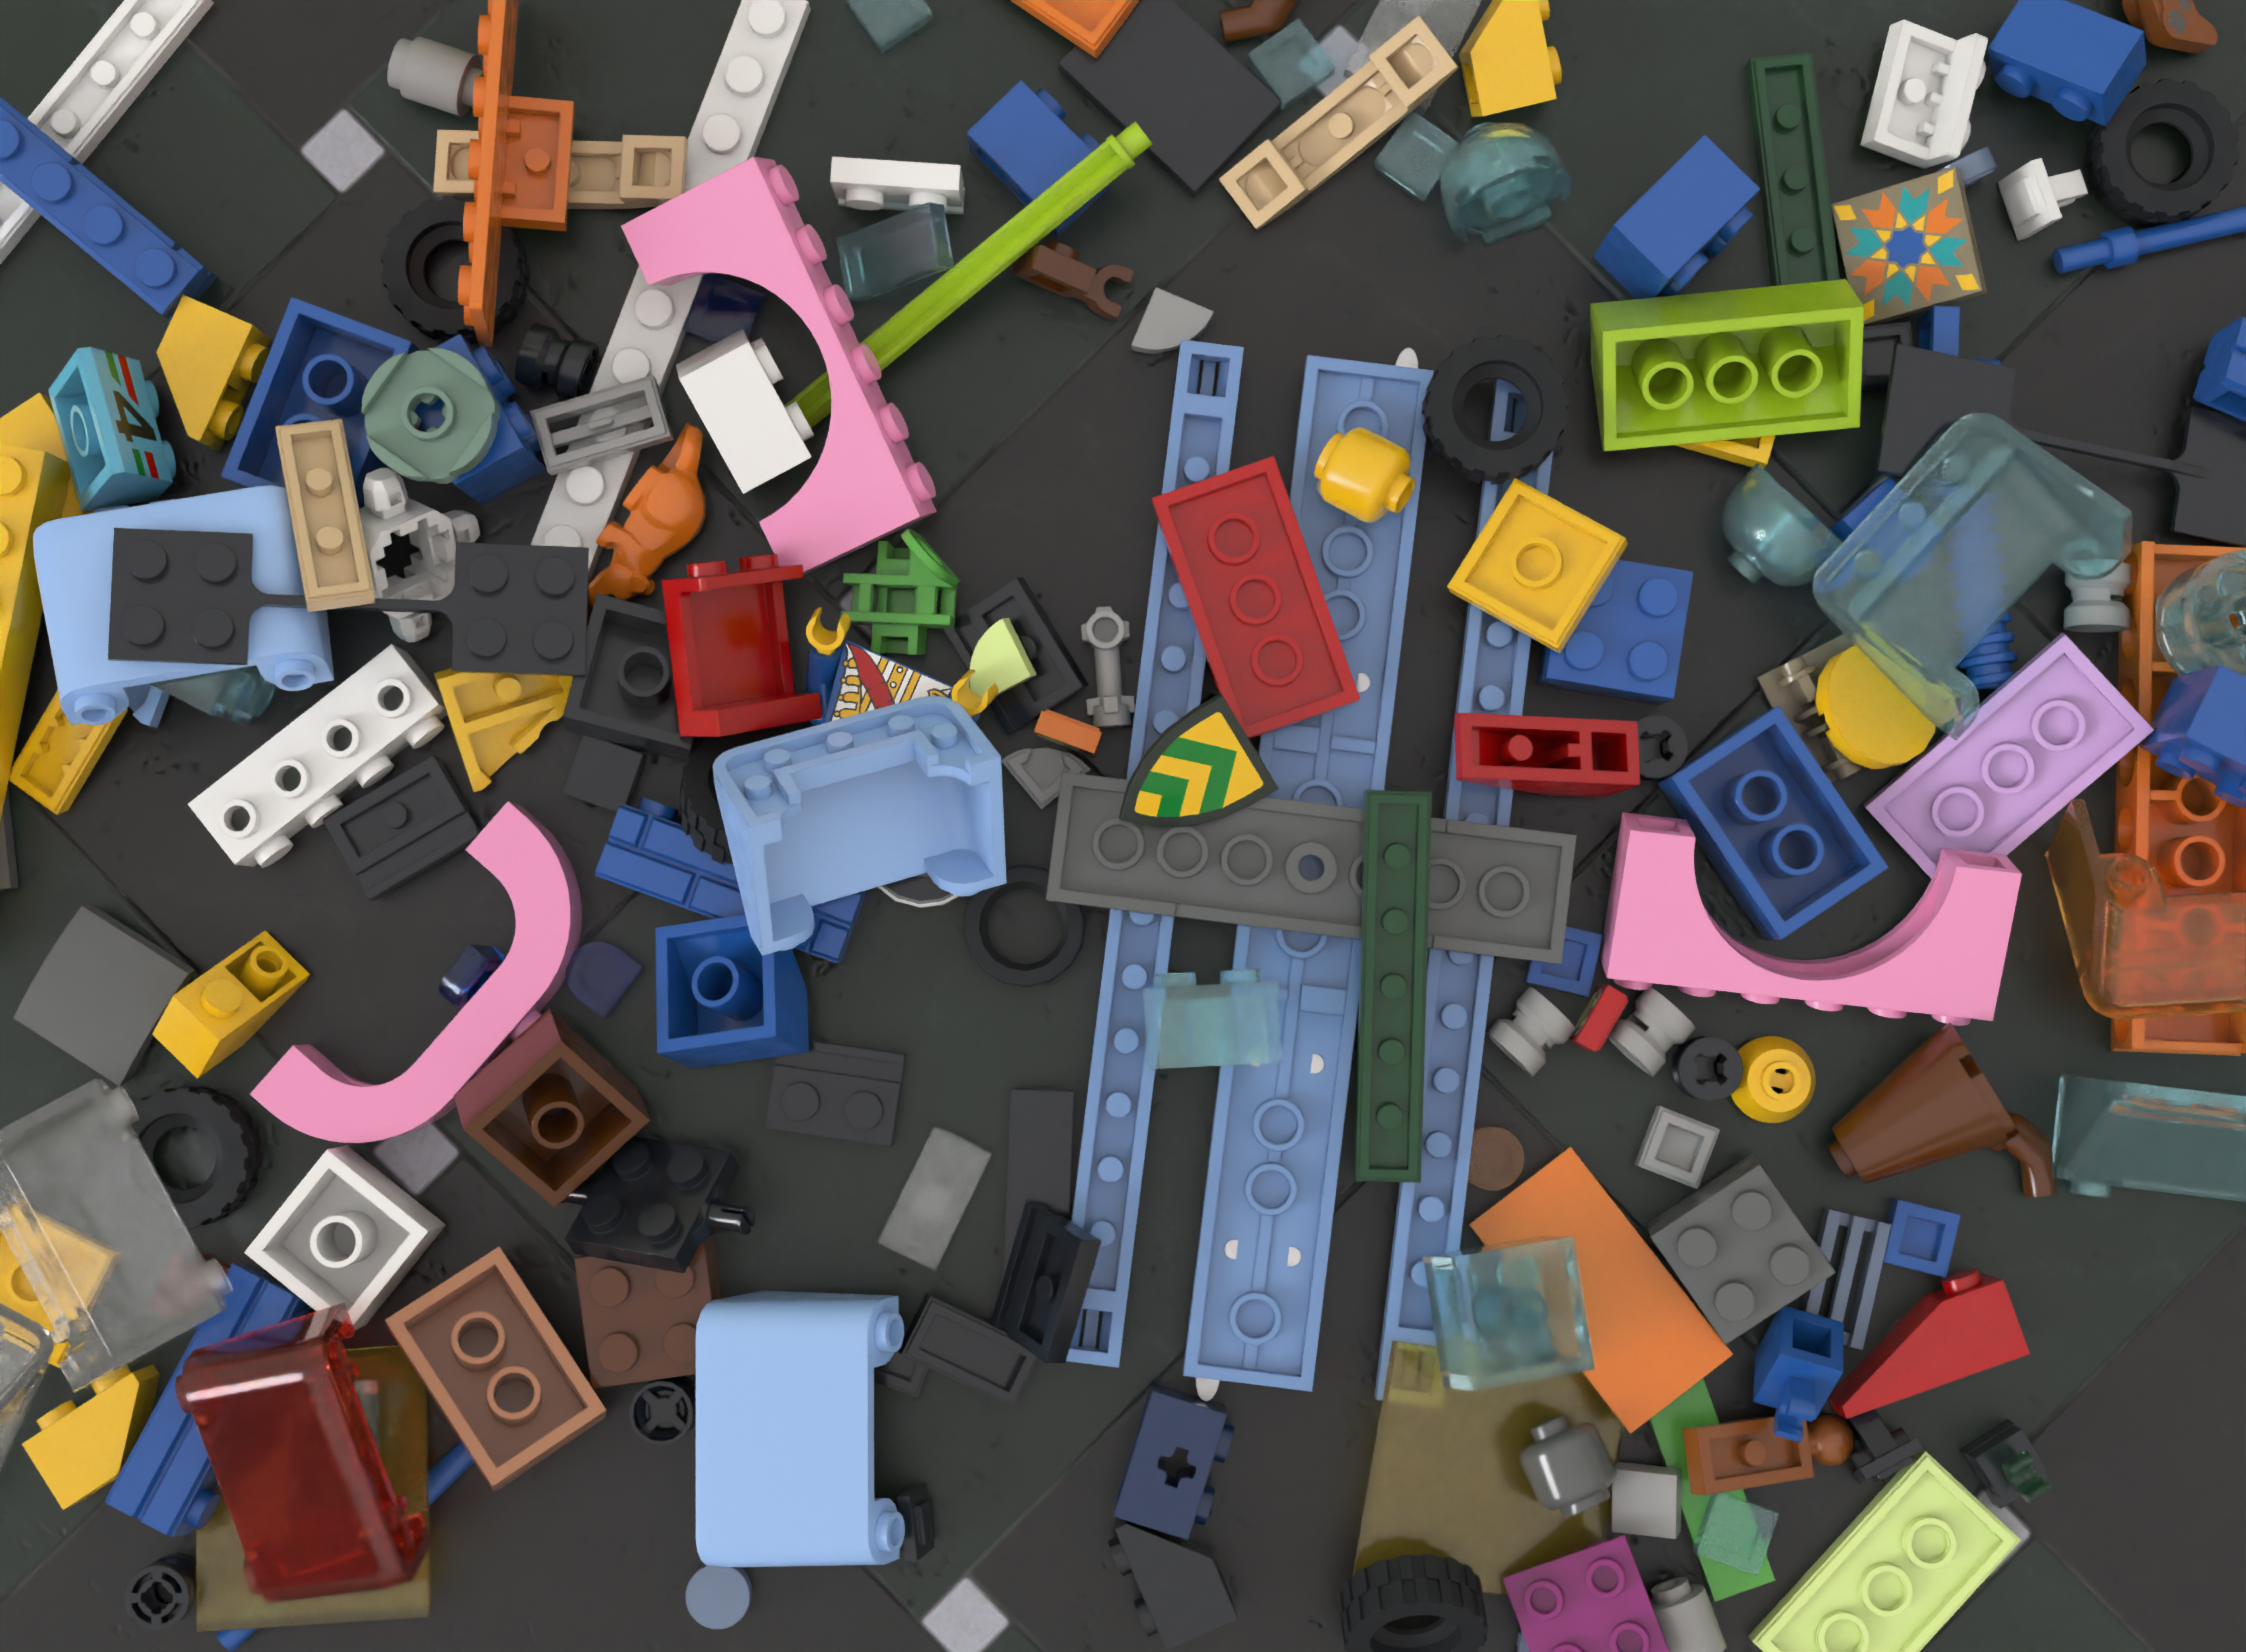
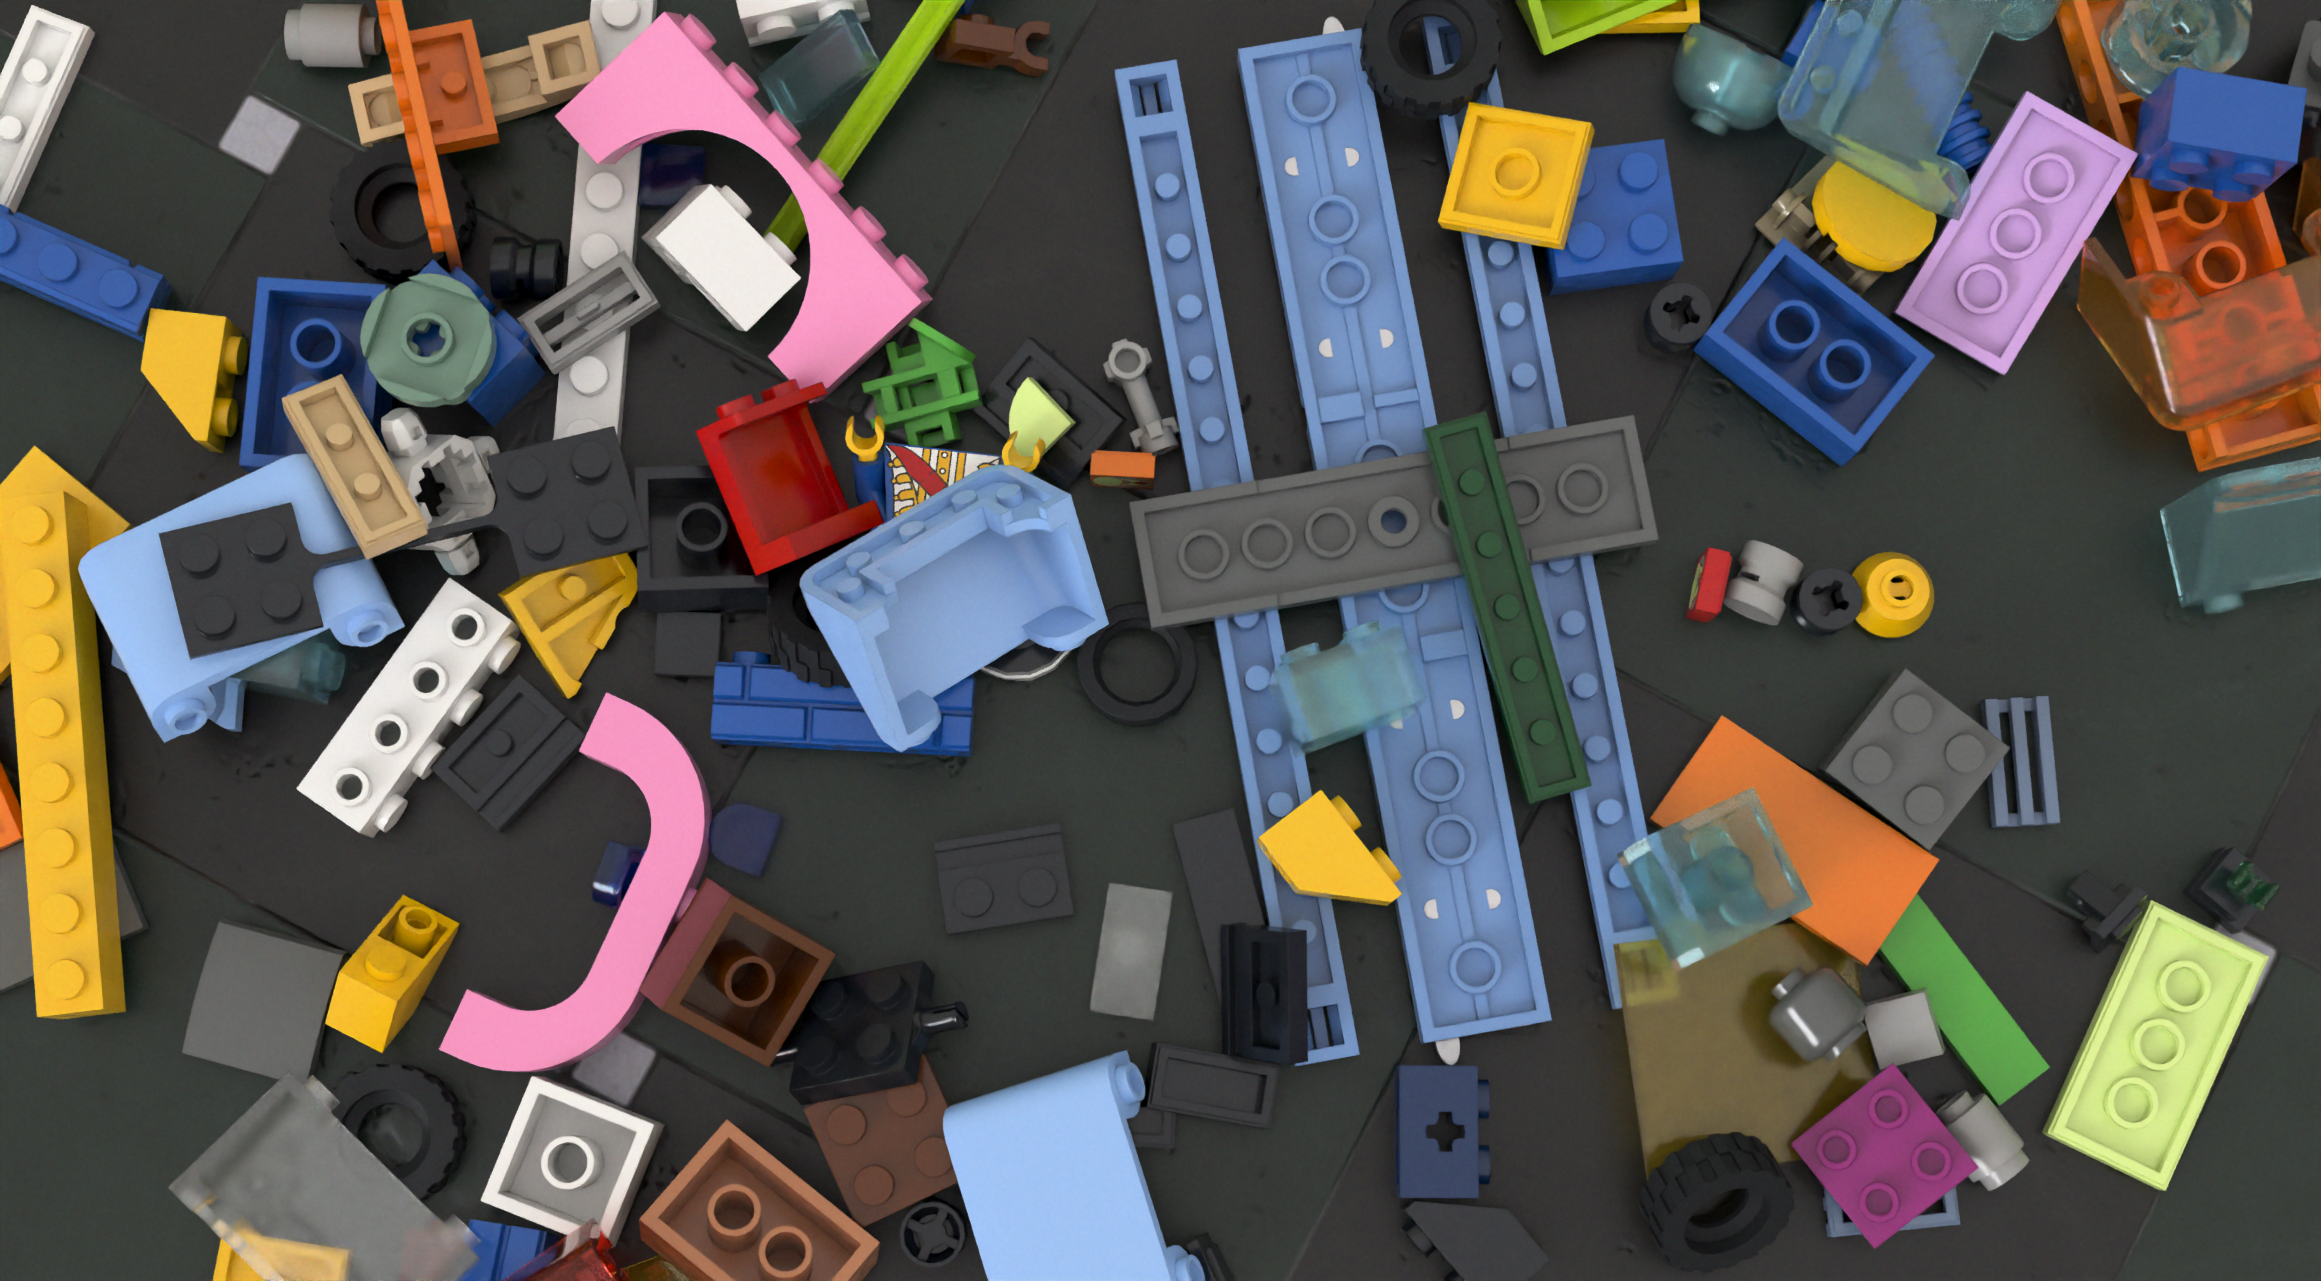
camera: 20 degrees left, 5 degrees down
yellow plate [9,690,128,815] -> none
medium azure slope [48,347,176,511] -> none
orange animal [588,422,706,606] -> none
blue slope [655,914,809,1069] -> none
light grey tile [1001,747,1091,810] -> none
shield [1119,693,1279,827] -> none
light grey tile [1131,287,1214,354] -> none
red plate [1151,456,1360,740] -> none
yellow head [1314,427,1415,523] -> none
red slope [1454,713,1640,798] -> none
clear orange tile [1468,1126,1524,1191] -> none
light grey wheel [1486,987,1577,1077] -> none
blue tile [1523,926,1603,997] -> none
bright pink arch [1599,812,2022,1026] -> none
light grey tile [1634,1105,1720,1189] -> none
dark orange plate [1682,1414,1855,1495] -> none
clear light blue tile [1692,1492,1779,1576] -> none
blue brick [1753,1306,1844,1442] -> none
reddish brown cone [1827,1022,2020,1184] -> none
red slope [1828,1268,2030,1419] -> none
blue tile [1883,1198,1961,1278] -> none
reddish brown arm [1989,1112,2057,1197] -> none
light grey wheel [2064,561,2132,633] -> none
none -> yellow slope [1256,790,1402,906]

